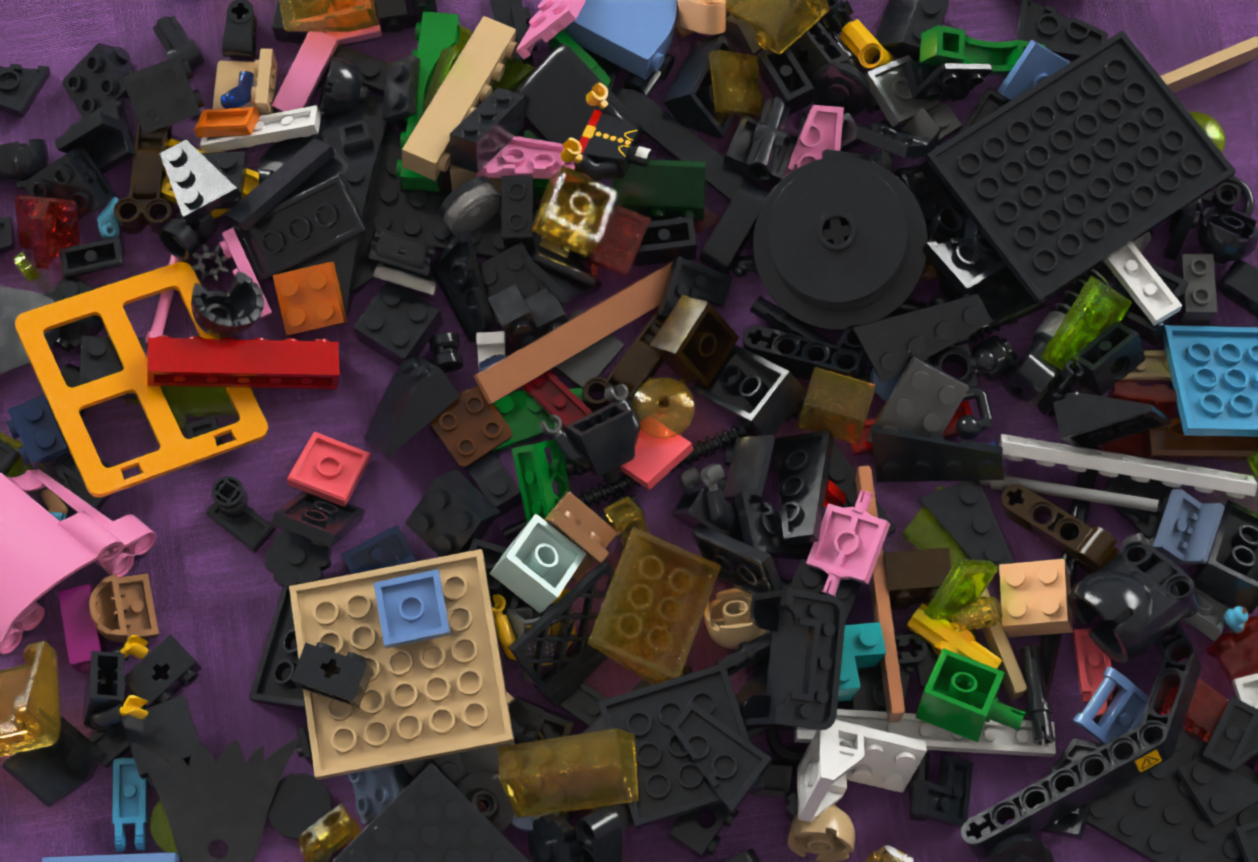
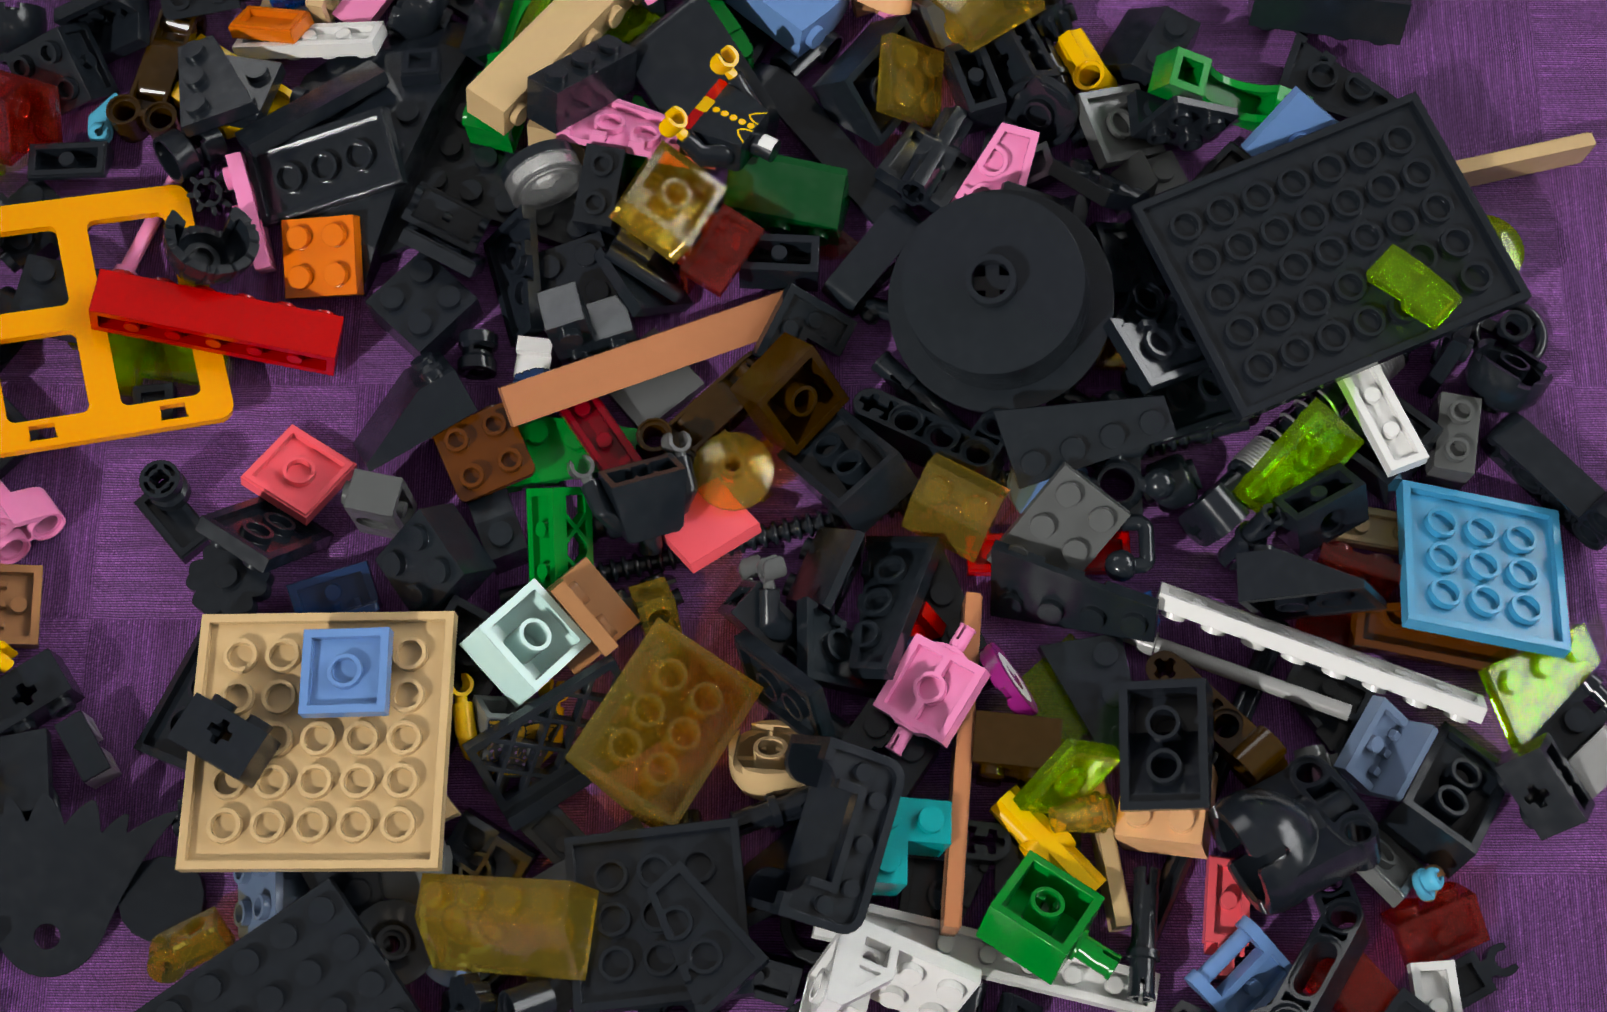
camera: 10 degrees right, 0 degrees up
none -> black piece [54,710,122,789]
none -> dark grey brick [341,468,418,539]
none -> magenta tile [979,642,1039,716]
none -> black slope [1118,678,1214,812]
none -> clear neon green slope [1366,244,1462,330]

